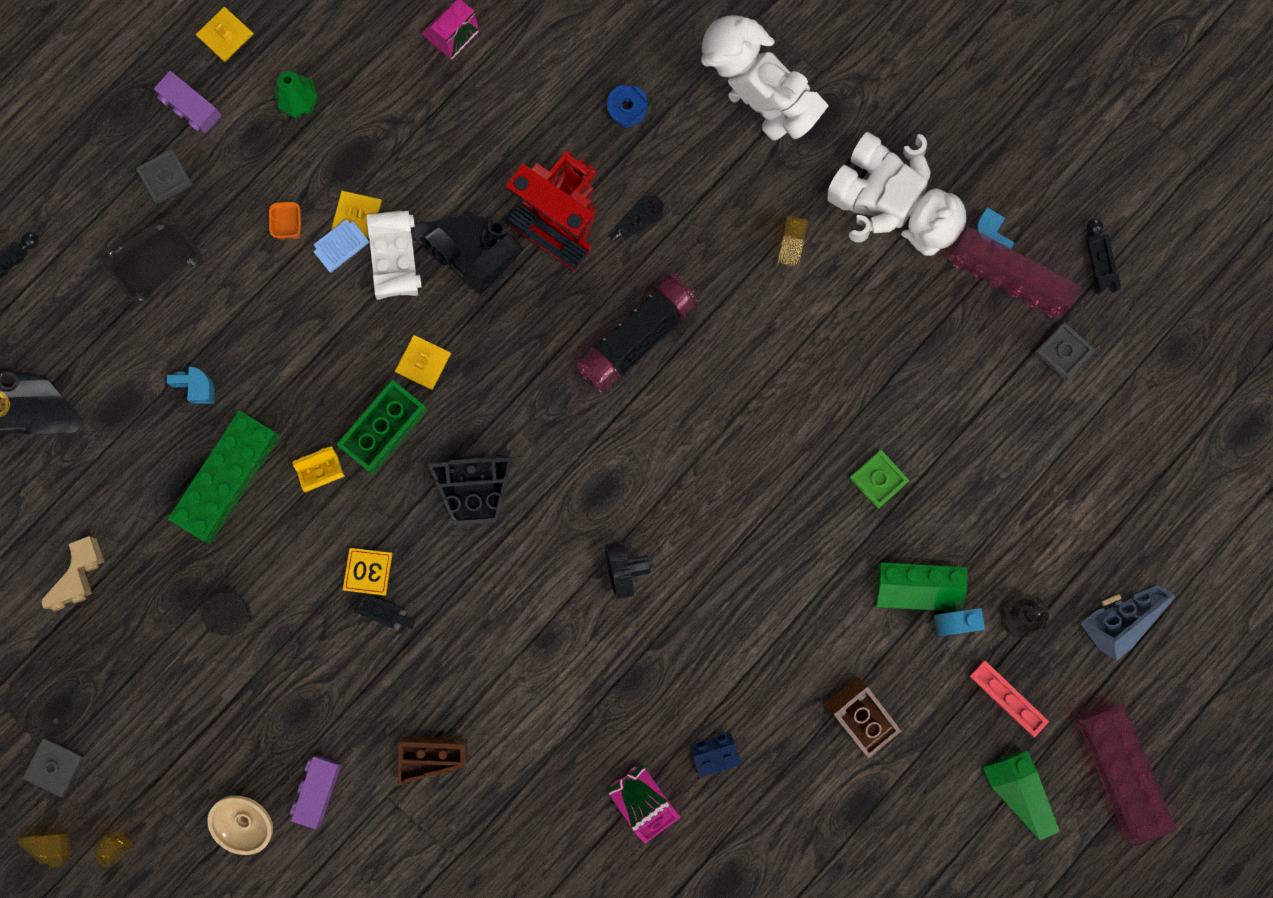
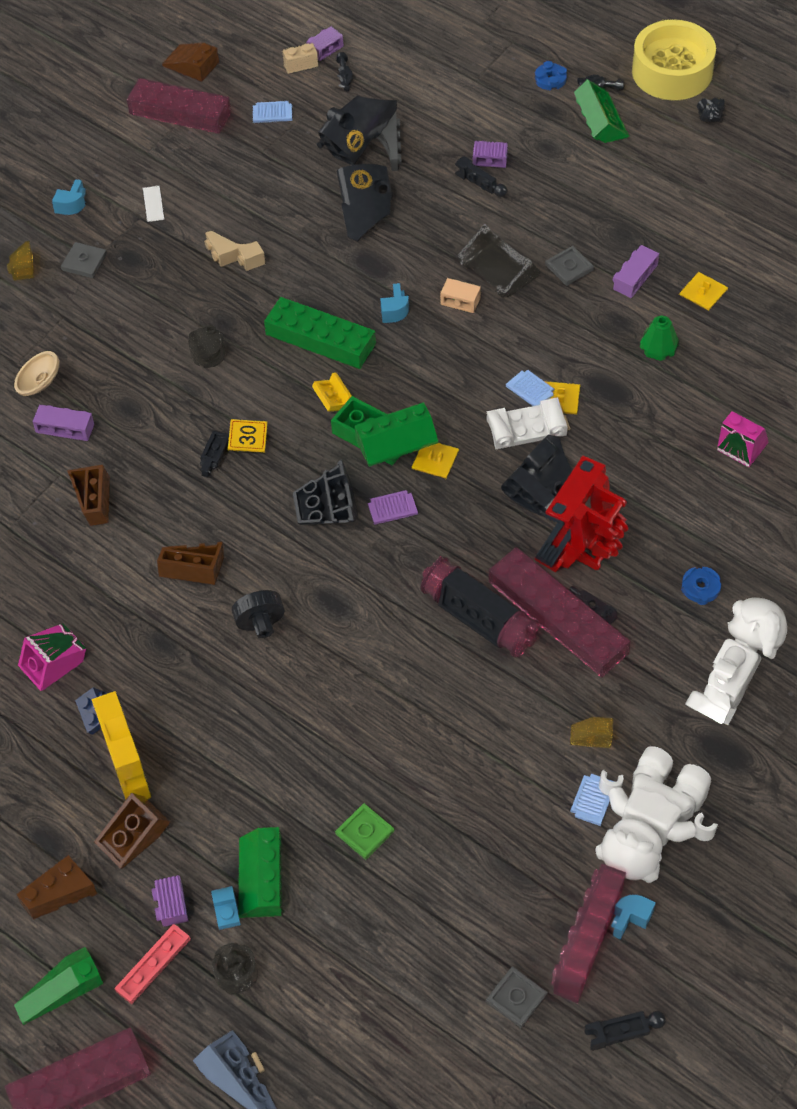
camera: 90 degrees right, 25 degrees down
clear yellow slope [93,831,135,868] -> none
orange piece [269,202,301,240] -> none
none -> reddish brown wedge [16,855,97,919]
none -> yellow tile [91,691,151,800]
none -> medium lavender brick [152,875,188,927]
none -> reddish brown wedge [157,542,224,585]
none -> green slope [354,402,438,467]
none -> medium lavender window [368,490,418,525]
none -> light nougat brick [440,278,481,313]
none -> clear pink brick [489,547,631,678]
none -> light blue window [570,774,614,826]

